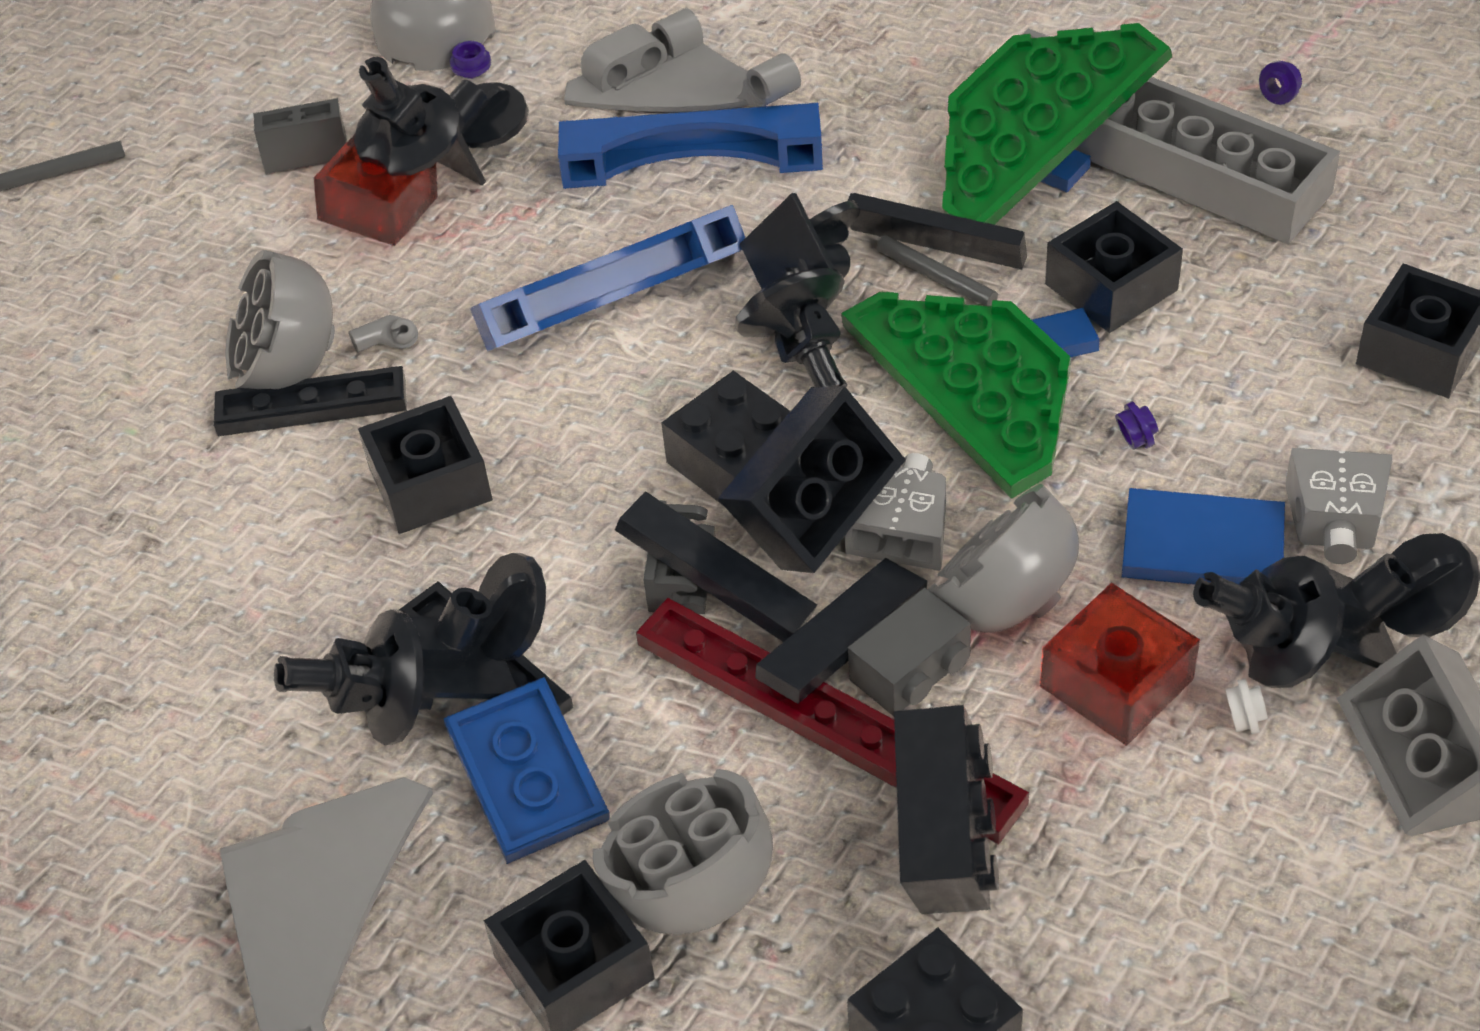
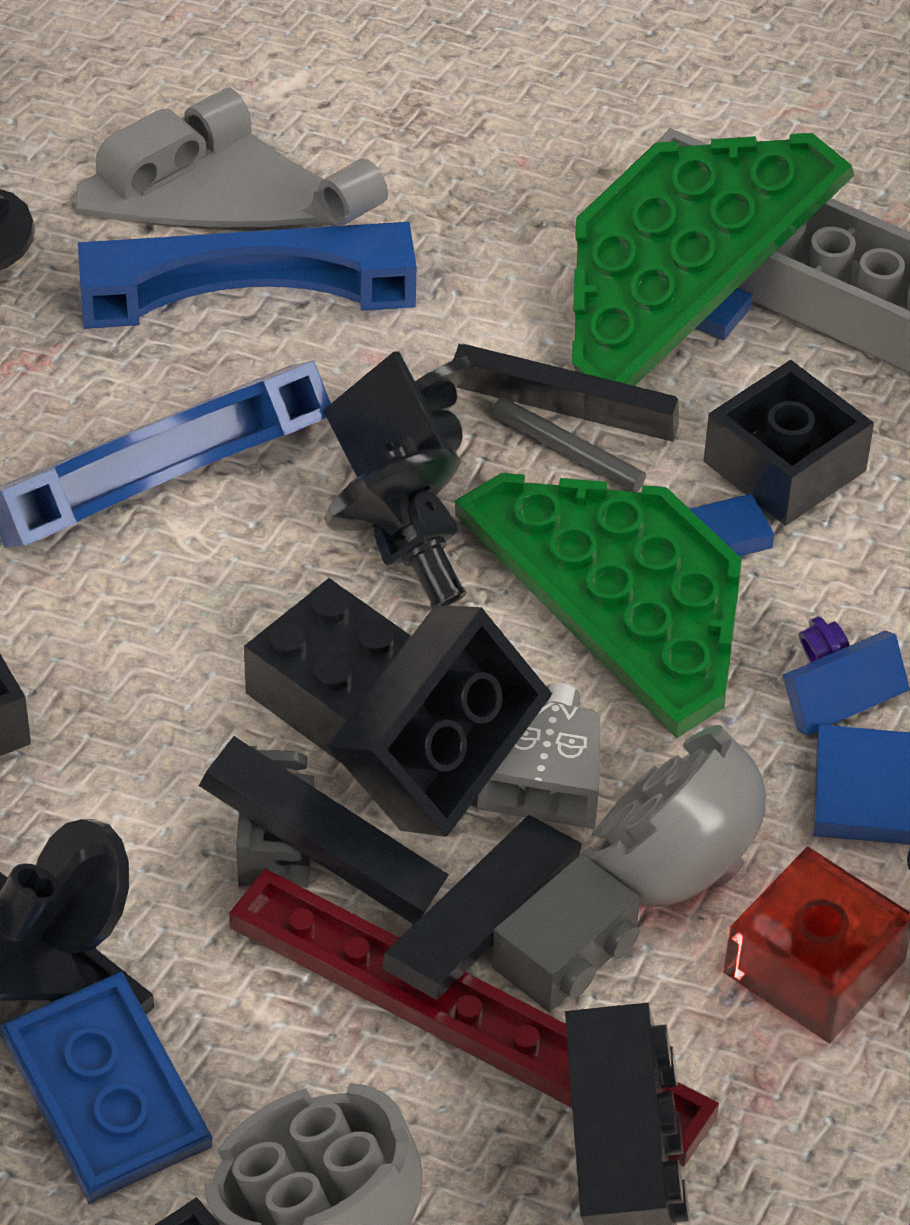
camera: 10 degrees left, 0 degrees up
none -> blue tile [782,630,910,735]

